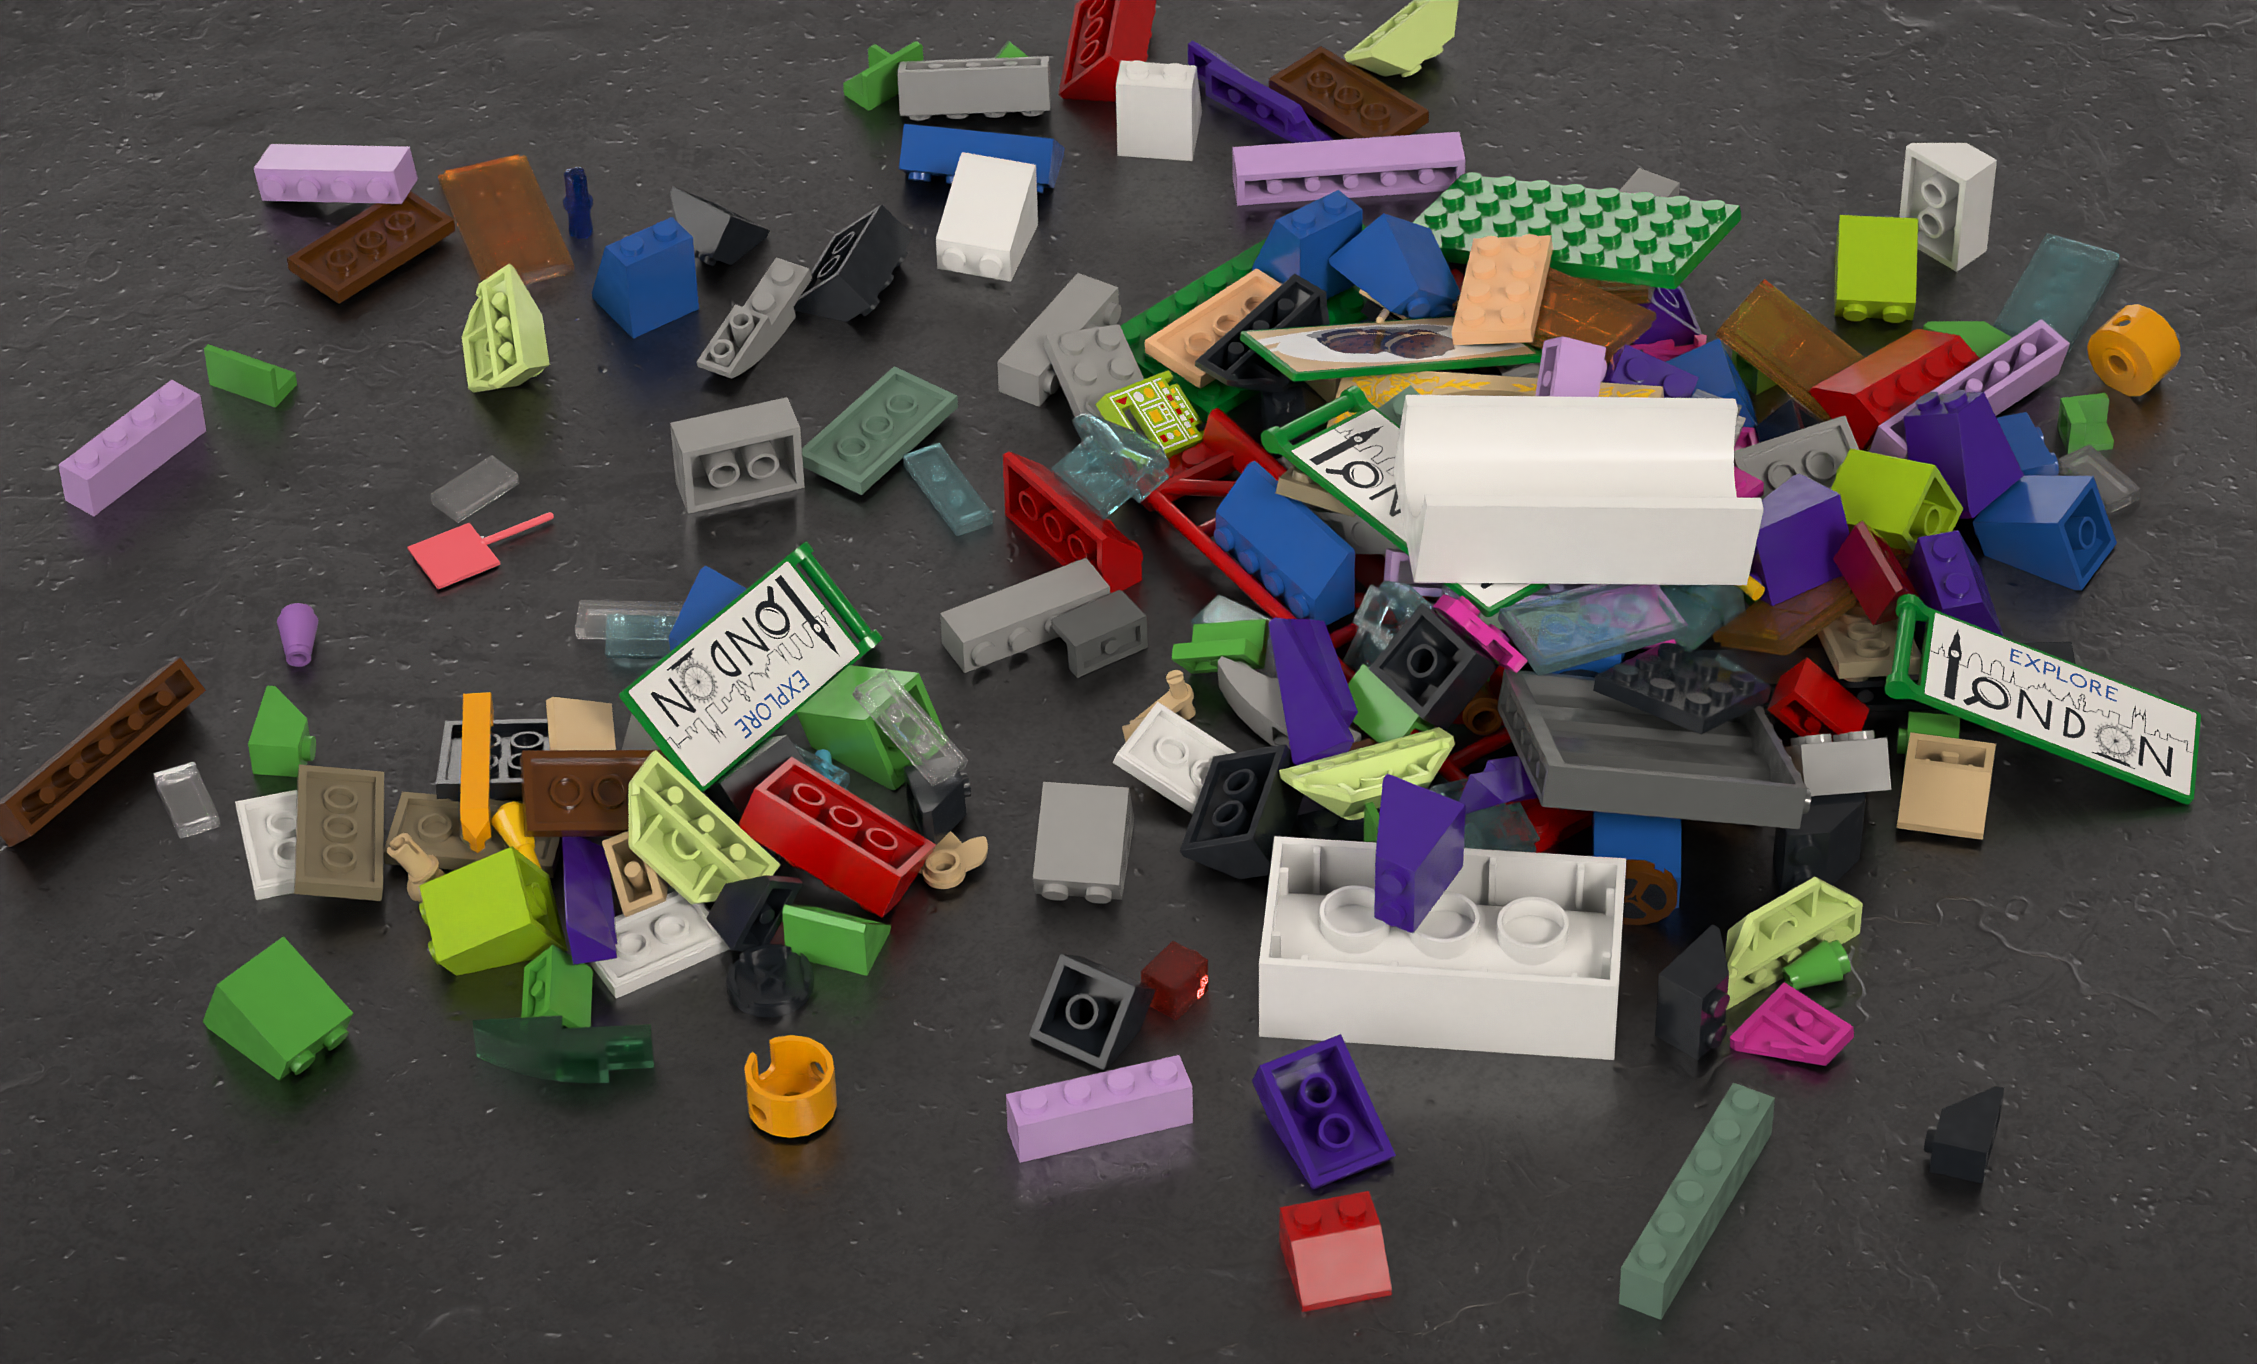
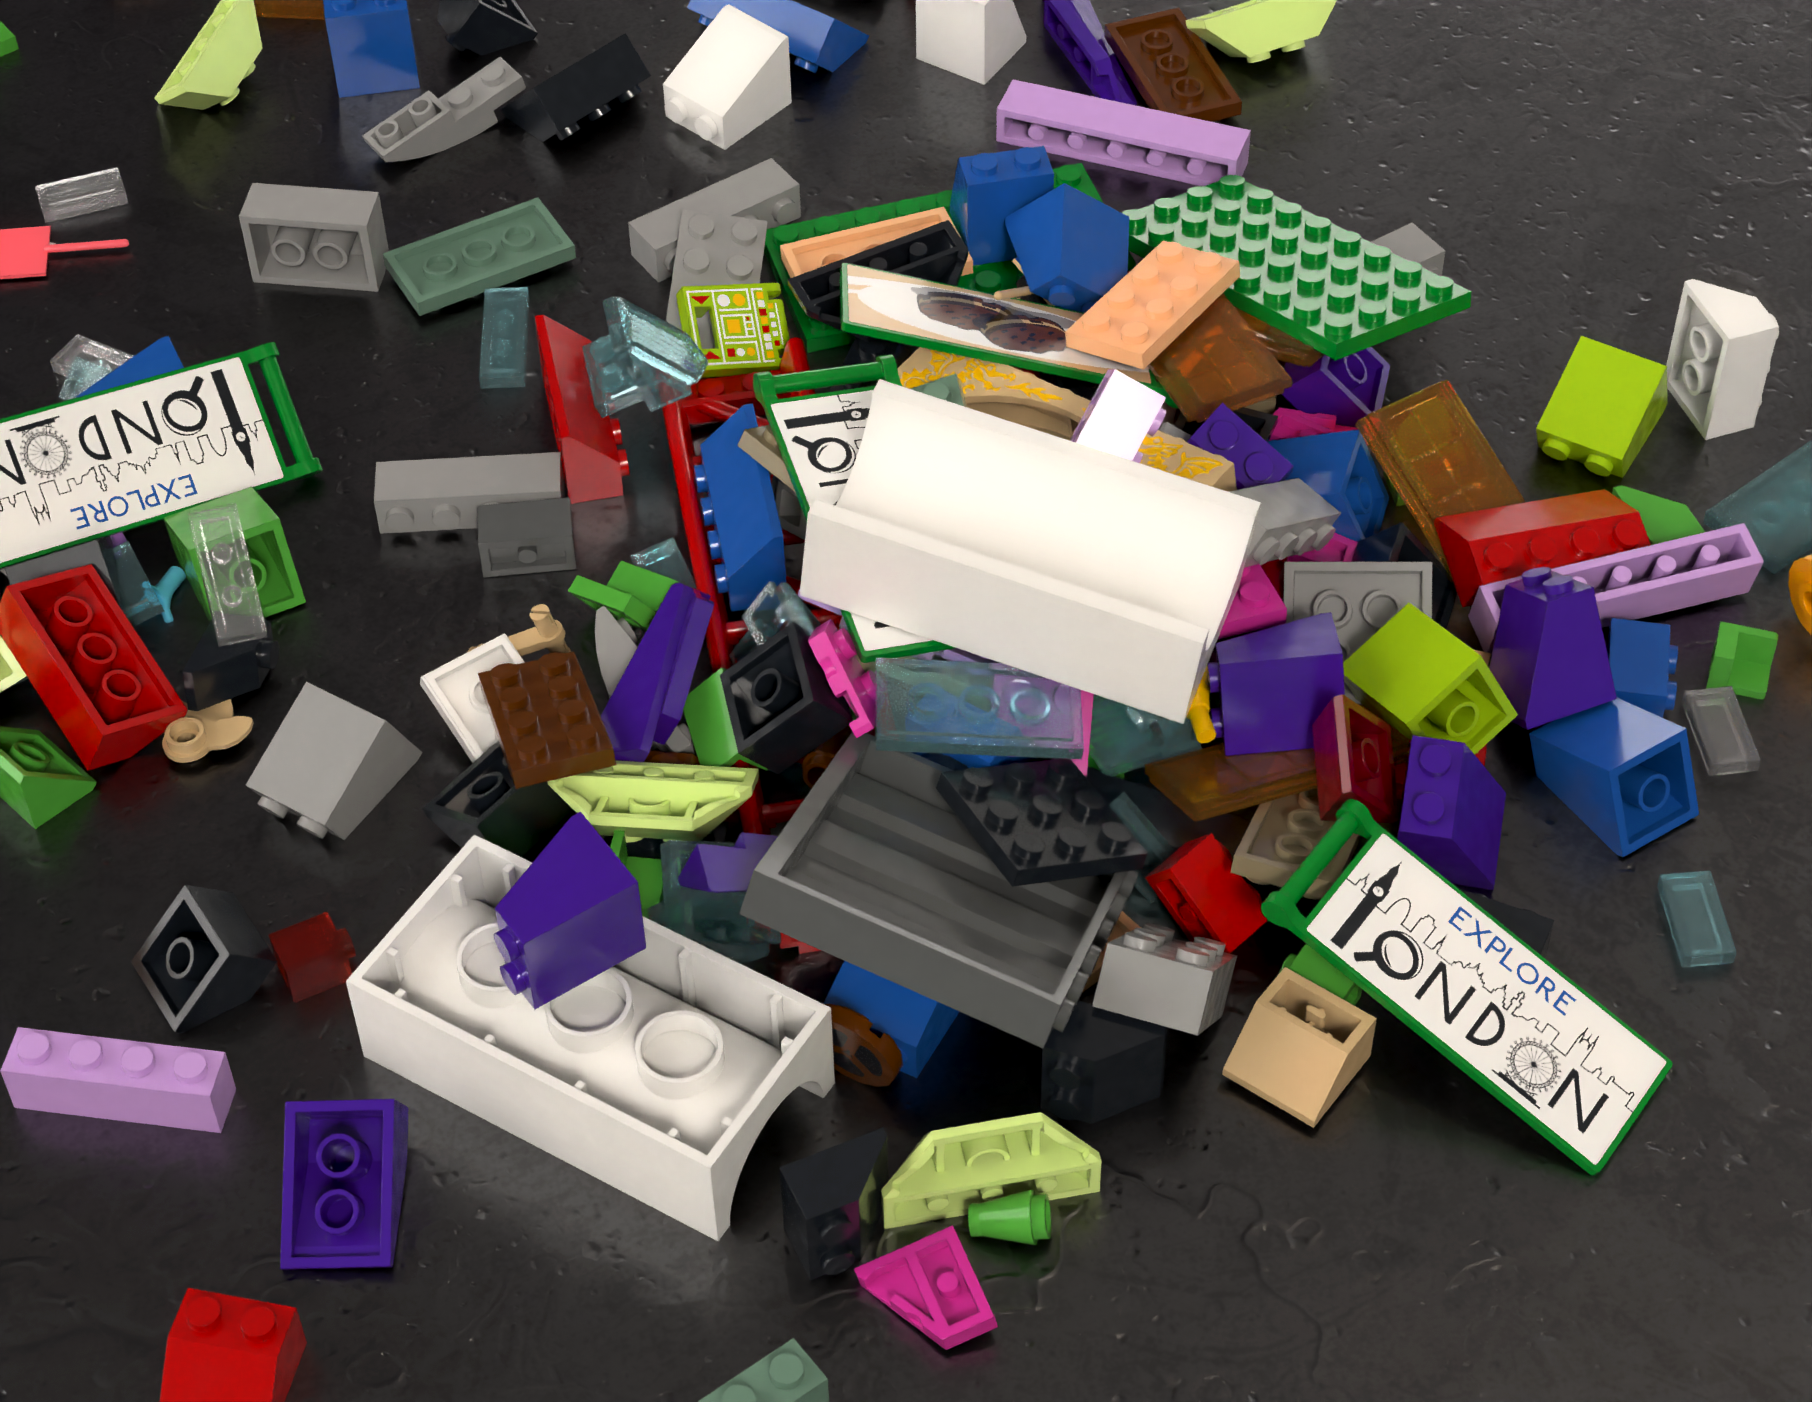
camera: 25 degrees right, 5 degrees up
none -> reddish brown plate [478,651,616,789]
none -> clear light blue tile [1657,871,1737,967]

